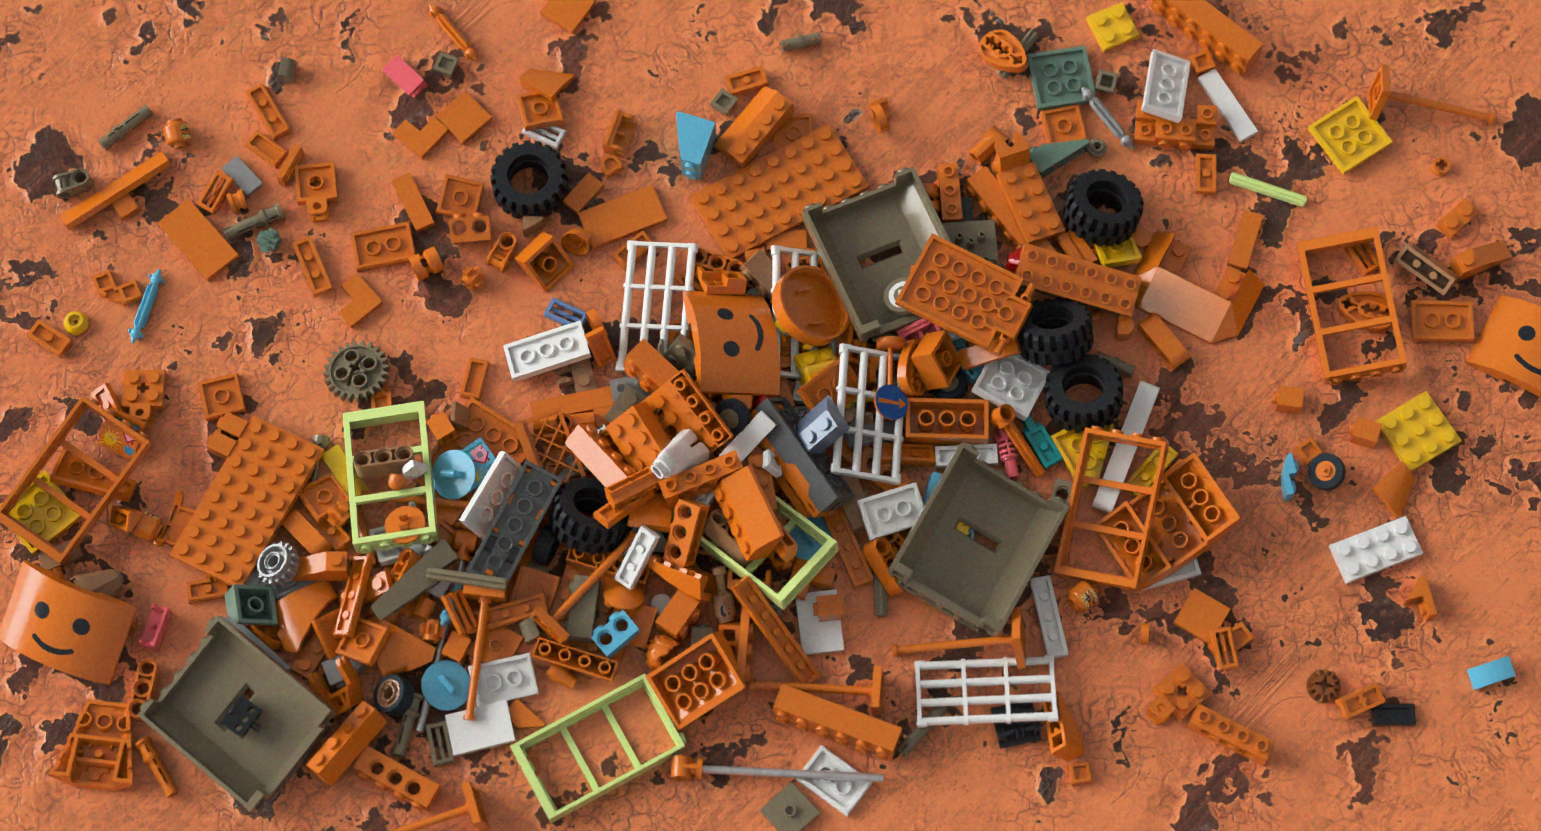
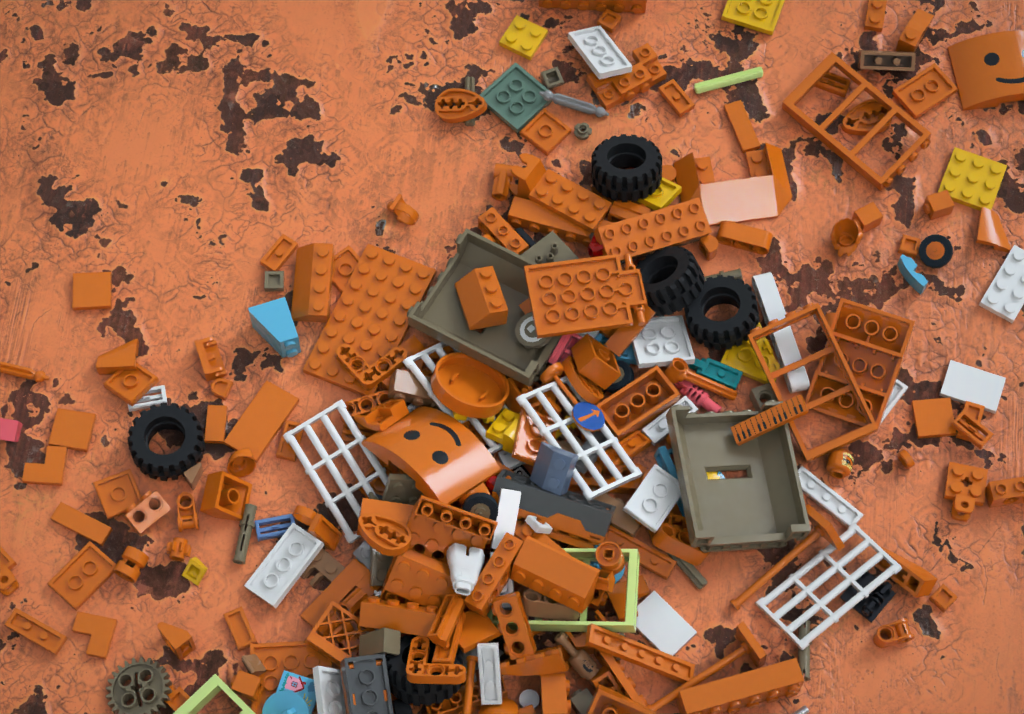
camera: 40 degrees left, 5 degrees down
dark tan plate [433,52,459,78] -> none
dark tan pin [779,32,821,53] -> none
orange brick [813,594,844,622] -> none
sand green slope [1030,139,1090,179] -> none
yellow tile [1126,446,1179,497] -> none
white tile [1198,68,1258,143] -> none
none -> orange tile [157,622,196,661]
none -> yellow slope [182,557,208,586]
none -> dark tan pin [233,504,257,564]
none -> orange beam [336,344,408,389]
none -> orange piece [358,513,411,556]
none -> dark tan panel [359,627,401,656]
none -> orange beam [406,636,467,685]
none -> orange slope [454,266,508,330]
none -> orange wheel [595,541,625,575]
none -> orange tile [730,394,809,446]
none -> orange hair [830,218,863,257]
none -> orange piece [873,618,915,648]
none -> white tile [939,360,1006,414]

